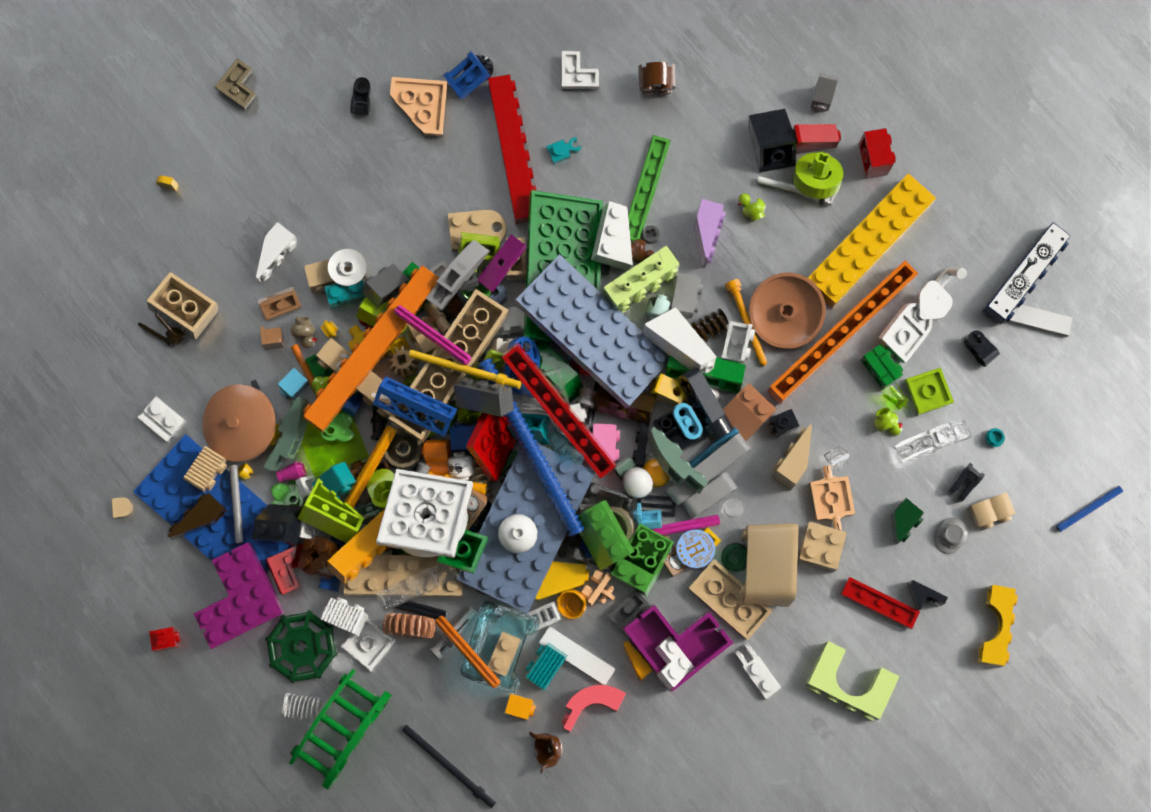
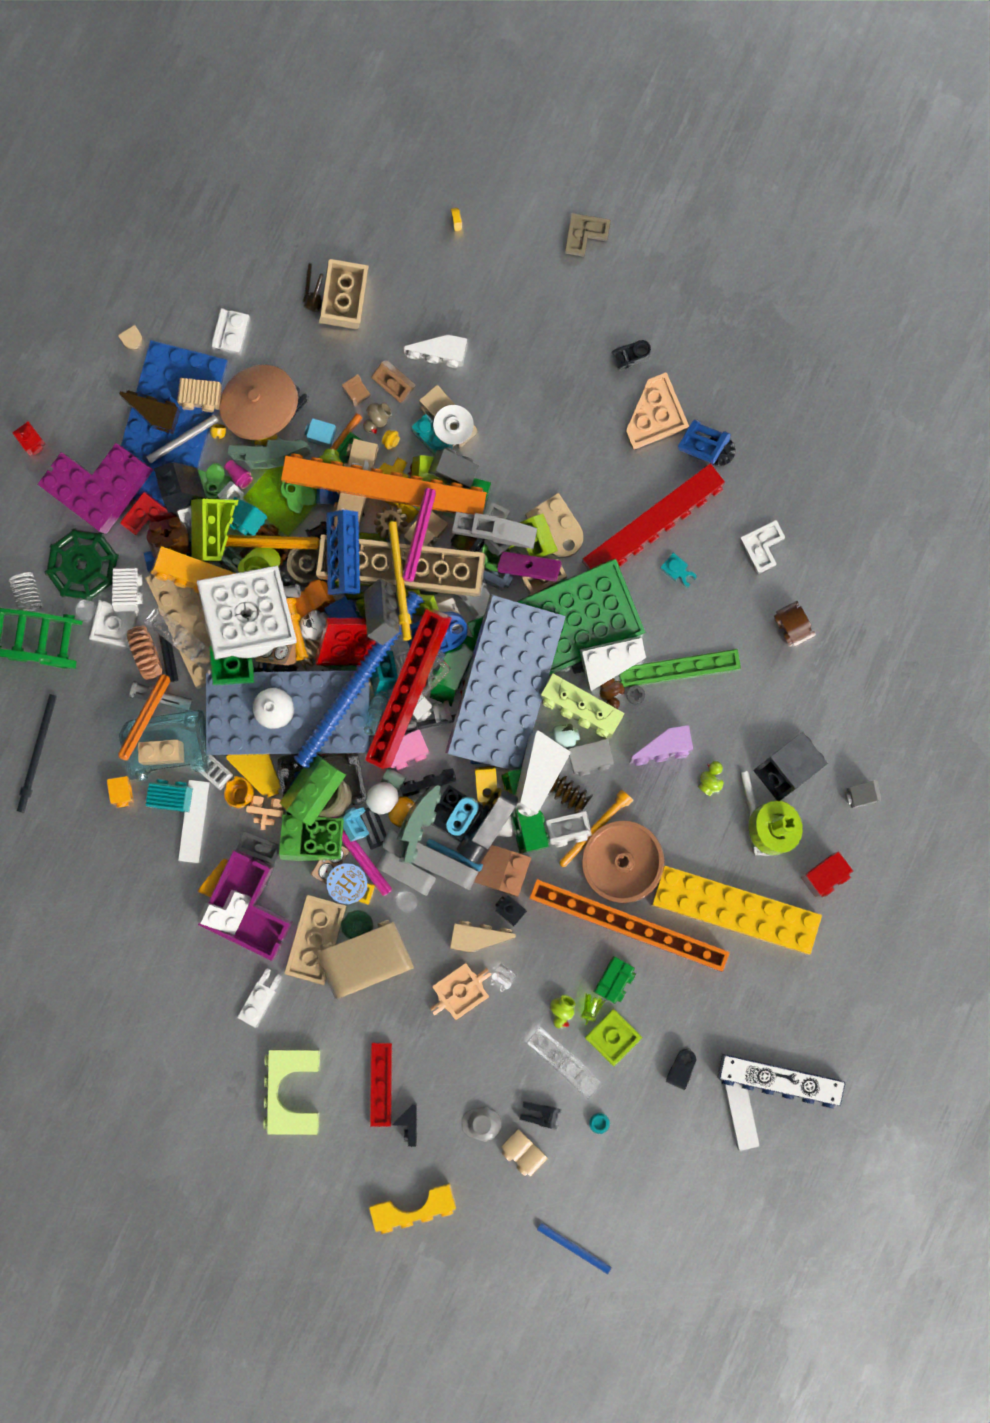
camera: 70 degrees right, 5 degrees up
tan pin [423,301,451,336] -> none
reddish brown hair [529,732,563,774] -> none
coral arch [562,685,626,732] -> none
dark brown brick [594,385,657,424] -> none
slope [793,124,841,154] -> none
tan brick [797,522,847,572] -> none
white plate [878,267,967,363] -> none
dark green slope [891,498,924,544] -> none

